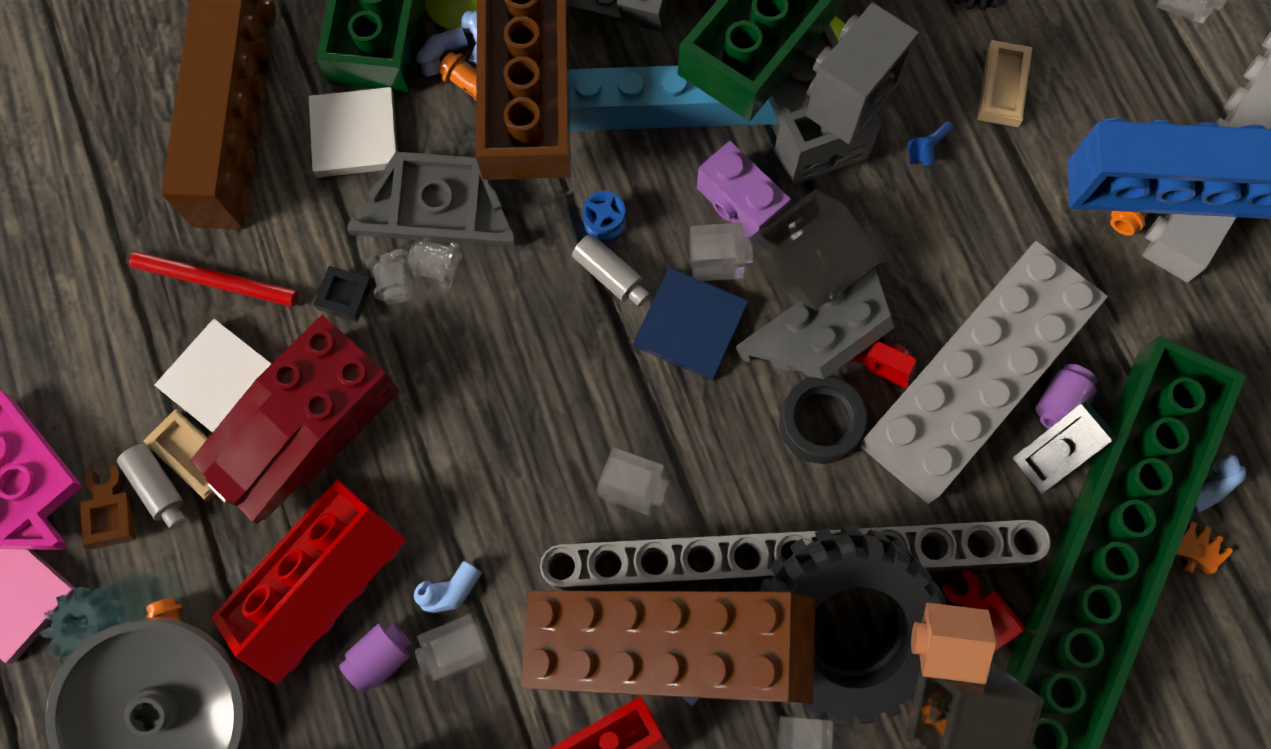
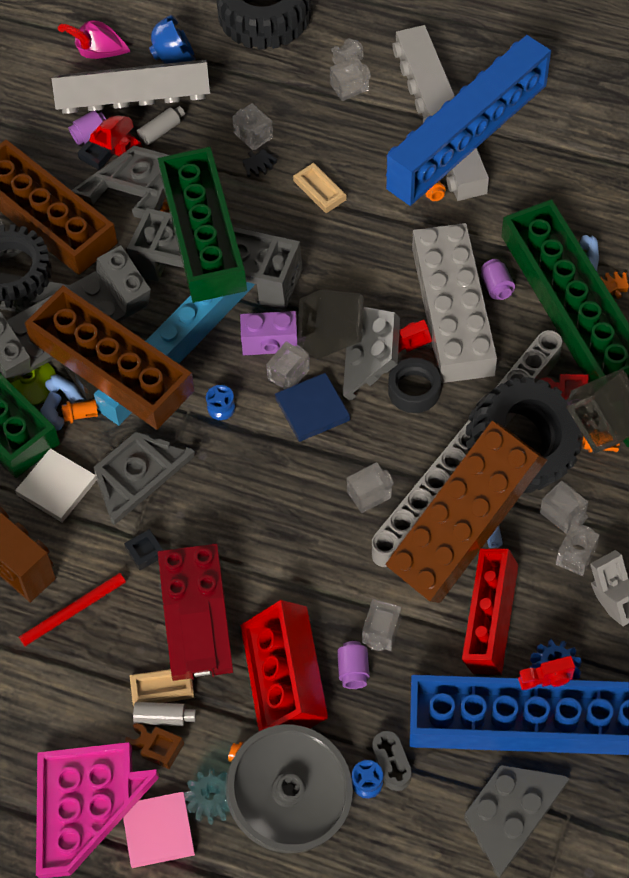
camera: 50 degrees left, 15 degrees down
white tile [154,319,271,432] -> none
clear brick [365,249,417,305] -> none
clear brick [407,236,462,291] -> none
light blue arm [414,561,482,613] -> none
light grey cylinder [572,233,650,307] -> none
dark grey brick [805,2,919,145] -> none
blue hand [908,121,953,166] -> none
nougat brick [911,603,996,684] -> none
plate [1013,401,1118,494] -> none

